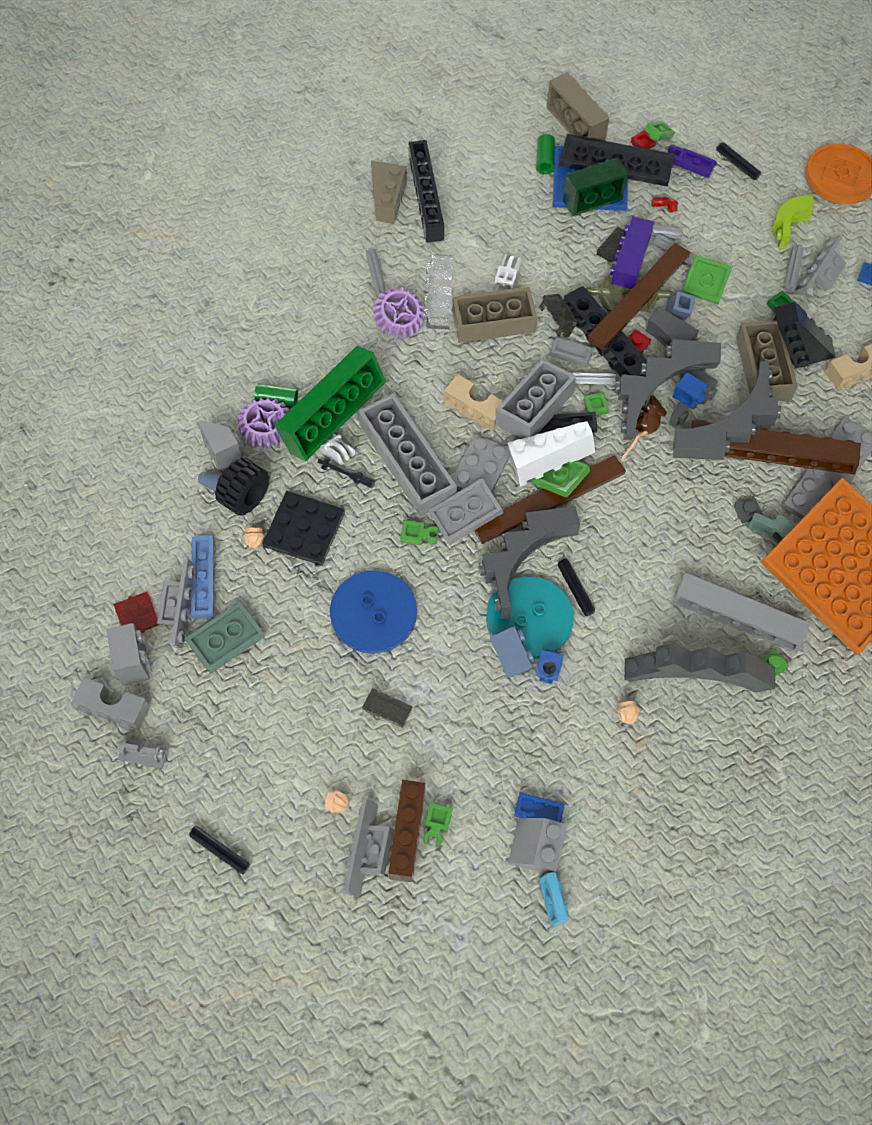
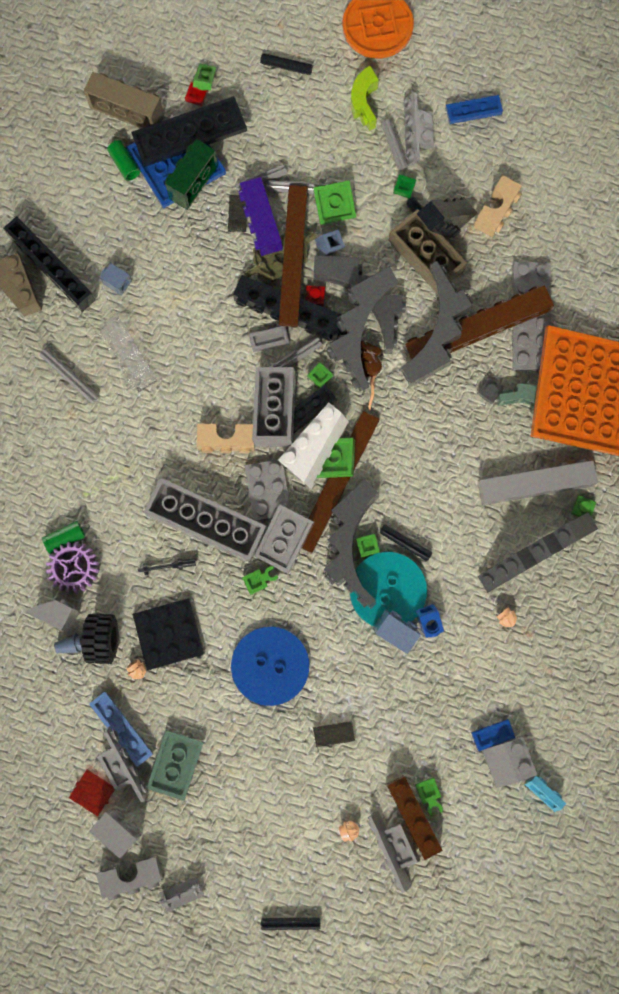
camera: 35 degrees left, 15 degrees up
green brick [274,346,387,461] -> none
white arm [319,434,355,465] -> none
lavender gear [372,286,425,339] -> none
dark tan brick [452,287,537,343] -> none
white arm [494,254,522,289] -> none
clear smoke hinge [539,294,578,337] -> none
red arm [651,197,679,212] -> none
dark purple hinge [668,145,717,179] -> none
blue brick [672,372,708,409] -> none
none -> sand blue brick [100,263,132,296]
none -> bright green plate [356,534,380,558]

